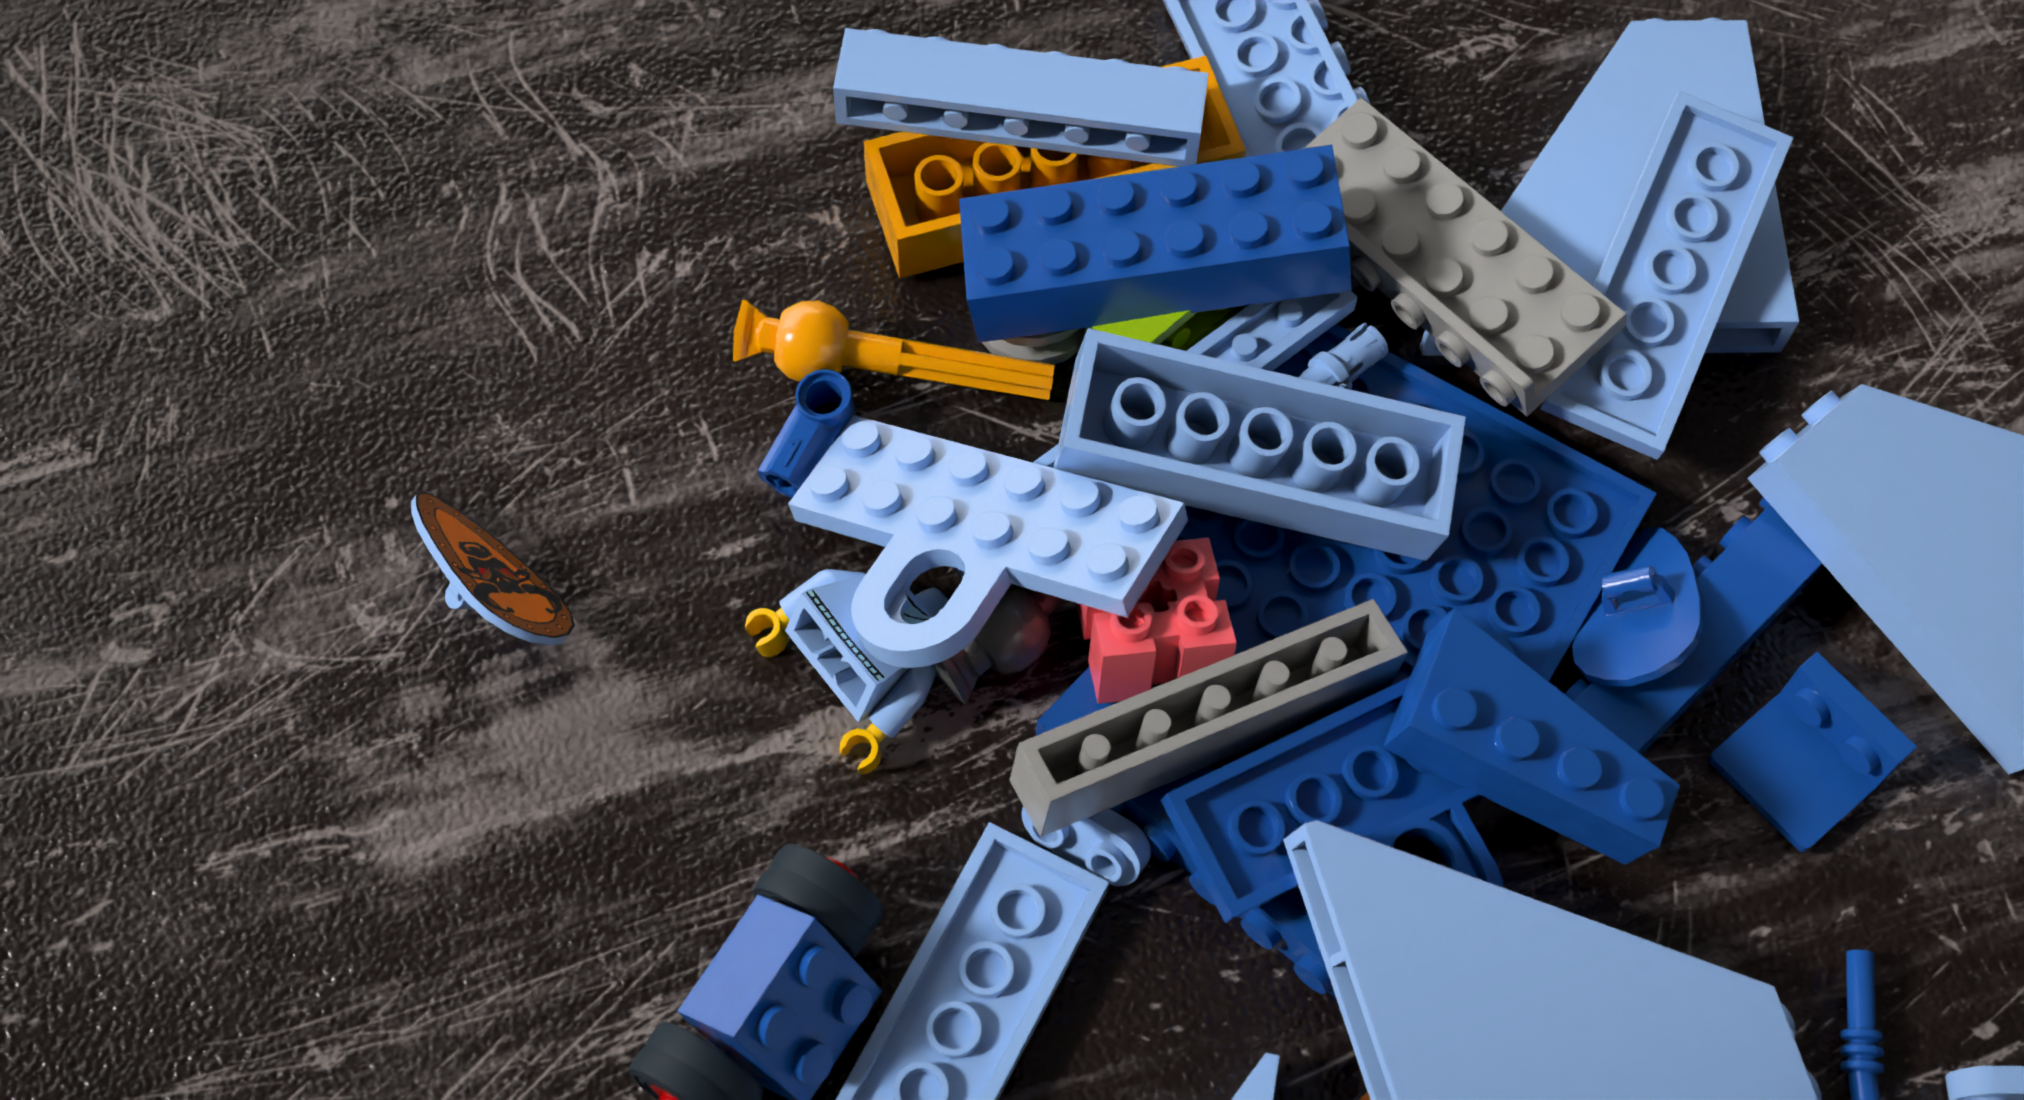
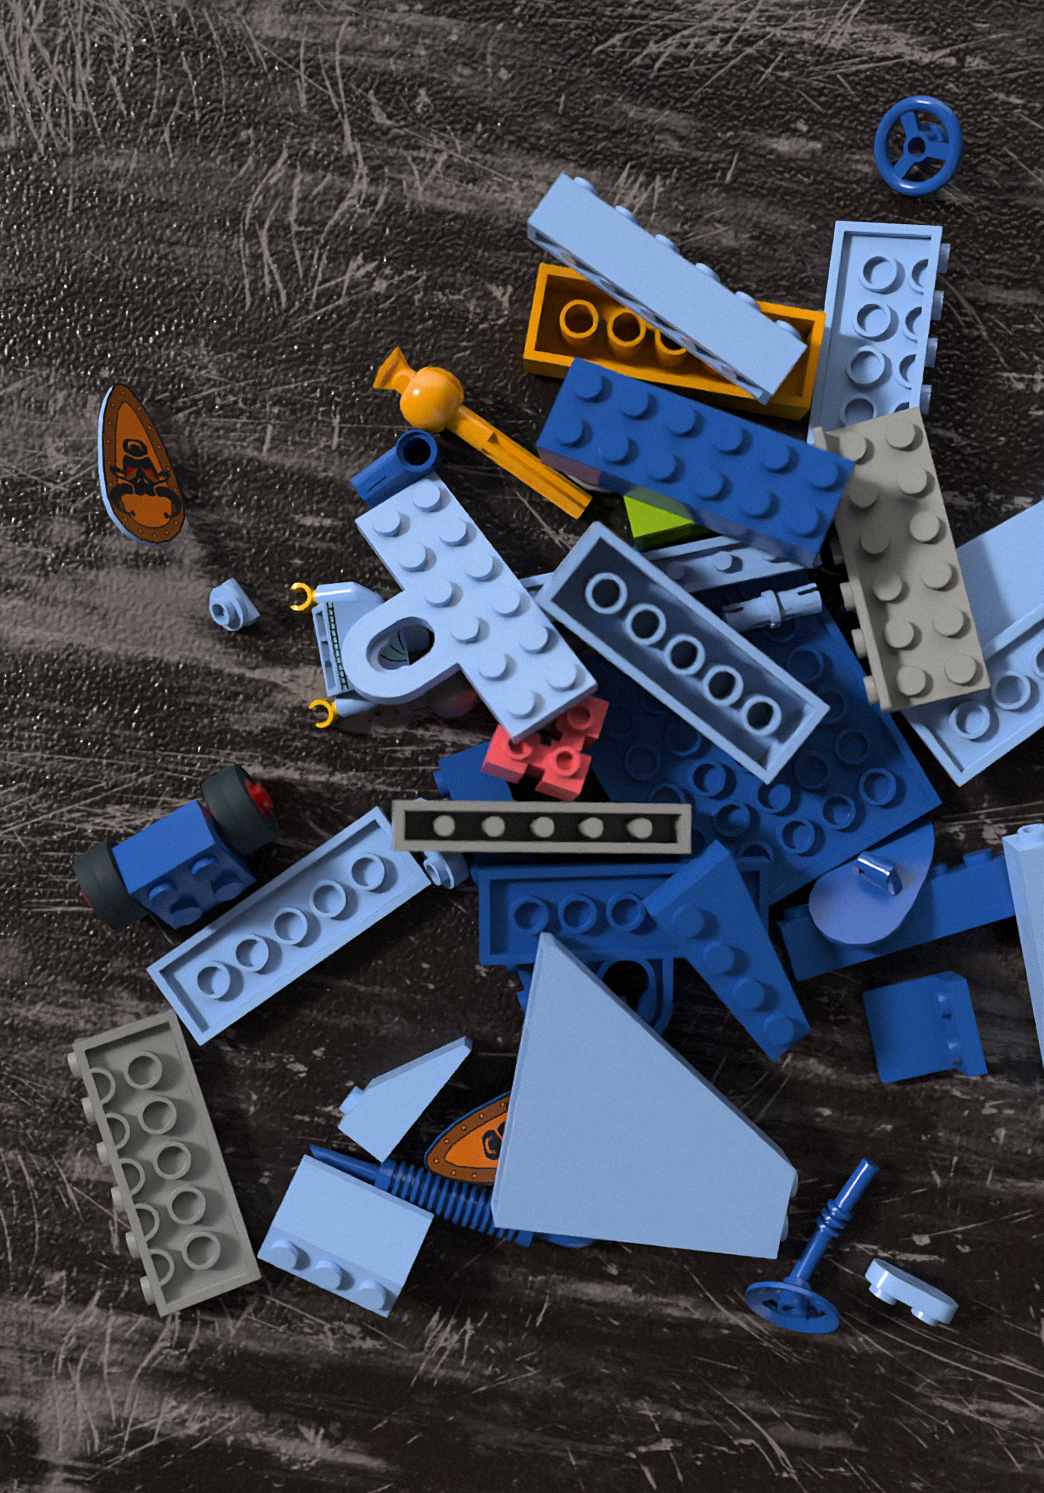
camera: 30 degrees right, 25 degrees up
none -> light blue plate [209,578,261,631]

